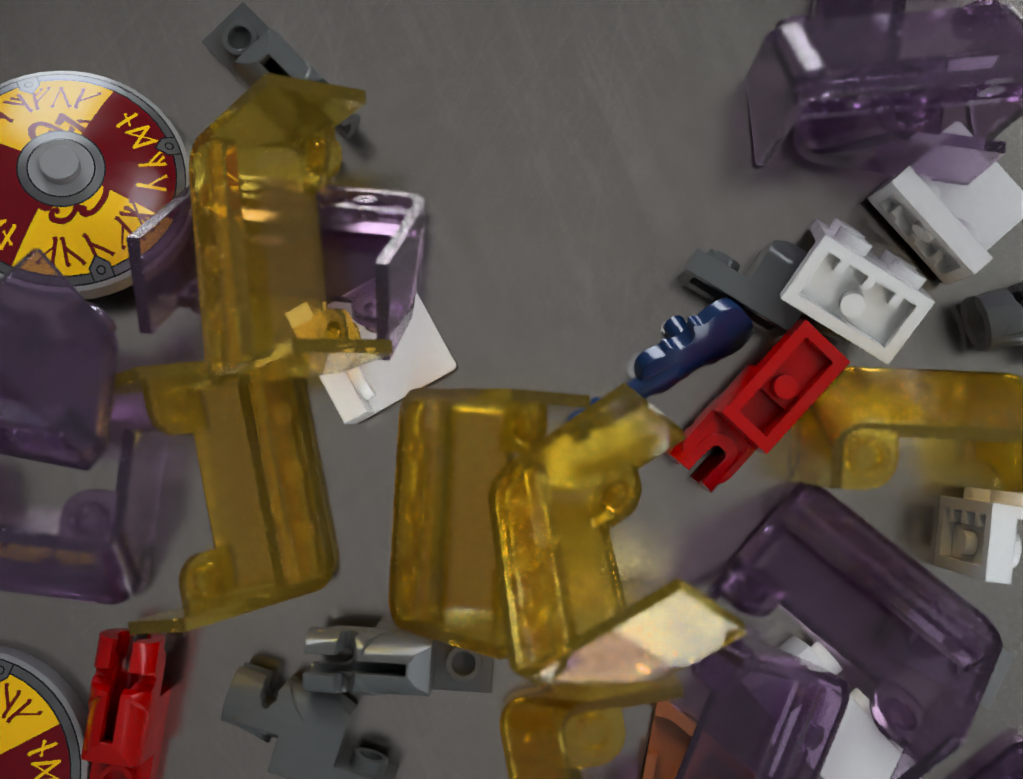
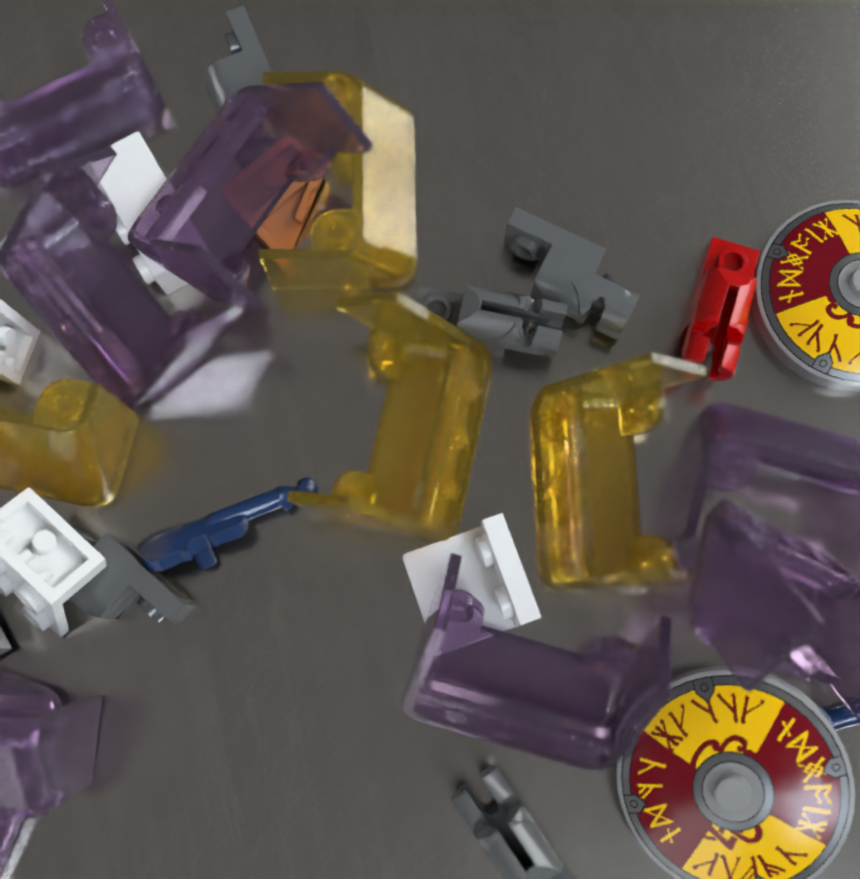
camera: 175 degrees left, 10 degrees down
clear yellow windscreen [189,73,393,385] -> none
clear yellow windscreen [488,382,747,686] -> none
red plate [665,320,850,493] -> none

